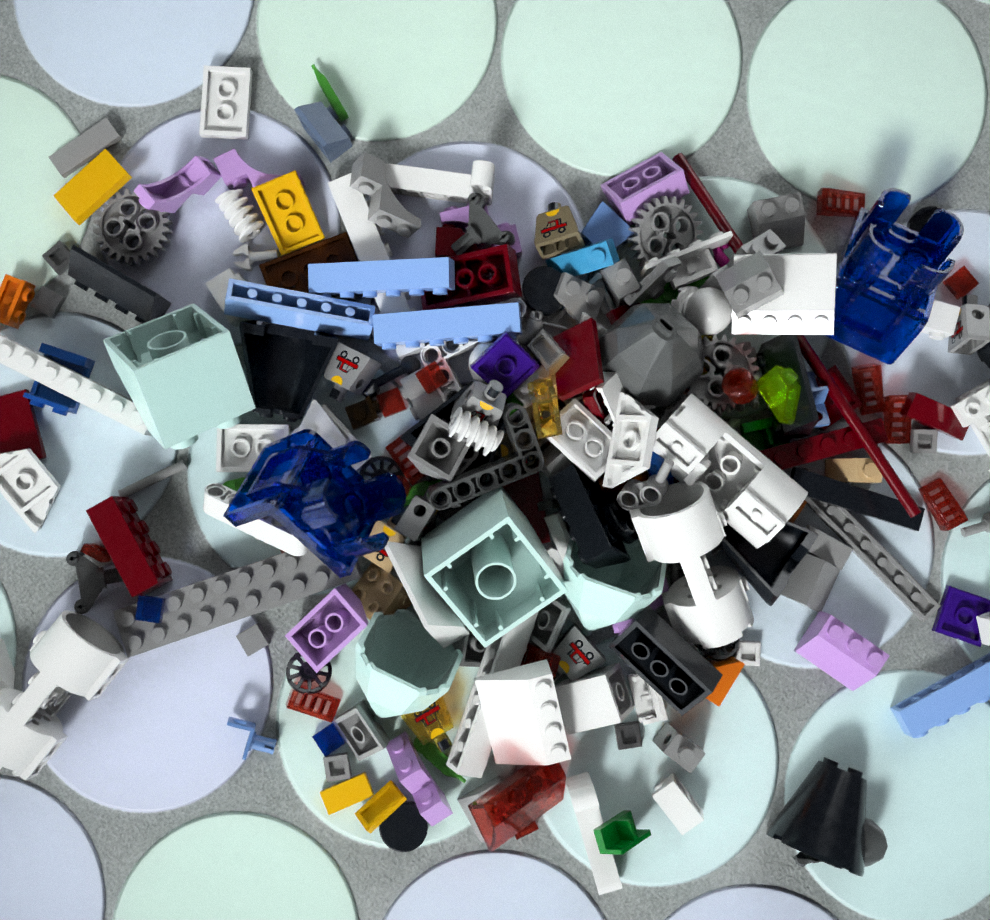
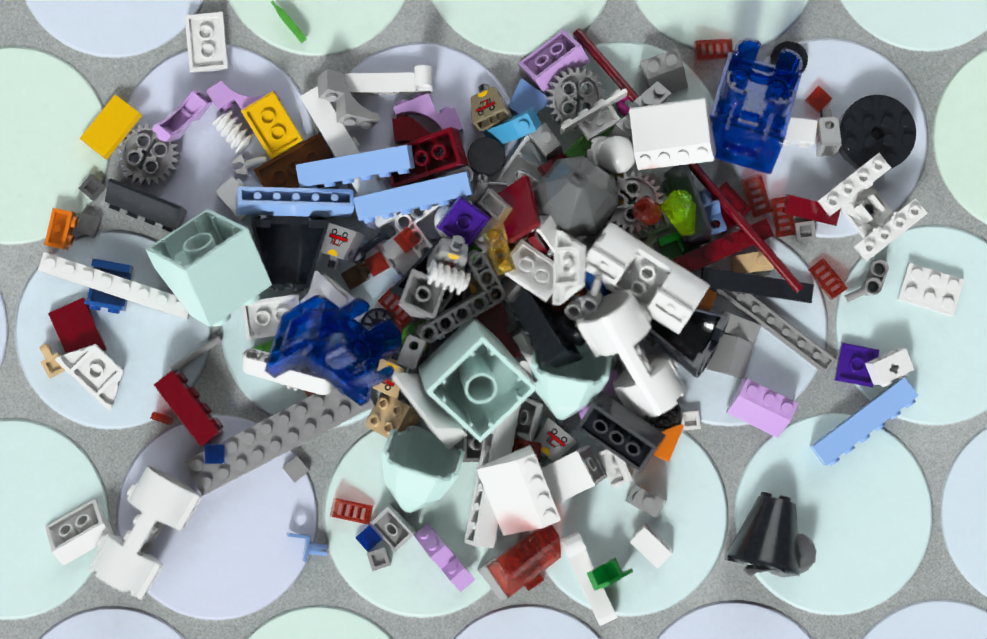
camera: 10 degrees left, 0 degrees up
light grey tile [49,117,122,178] -> none
dark grey axle [66,551,123,614] -> none
lavender slope [285,583,368,673] -> none
black wheel [286,652,332,695] -> none
sand blue slope [294,101,352,163] -> none
yellow tile [320,772,374,815] -> none
yellow tile [354,780,407,834] -> none
black tile [379,801,428,852] -> none
clear yellow torso [400,695,454,753] -> none
bright green piece [413,735,466,783] -> none
dark grey axle [451,193,515,255] -> none
light grey wing [554,272,606,324] -> none
flat silver tile [614,721,642,750] -> none
light grey wing [624,256,682,306] -> none
white tile [683,457,711,486] -> none
light grey slope [715,251,784,319] -> none

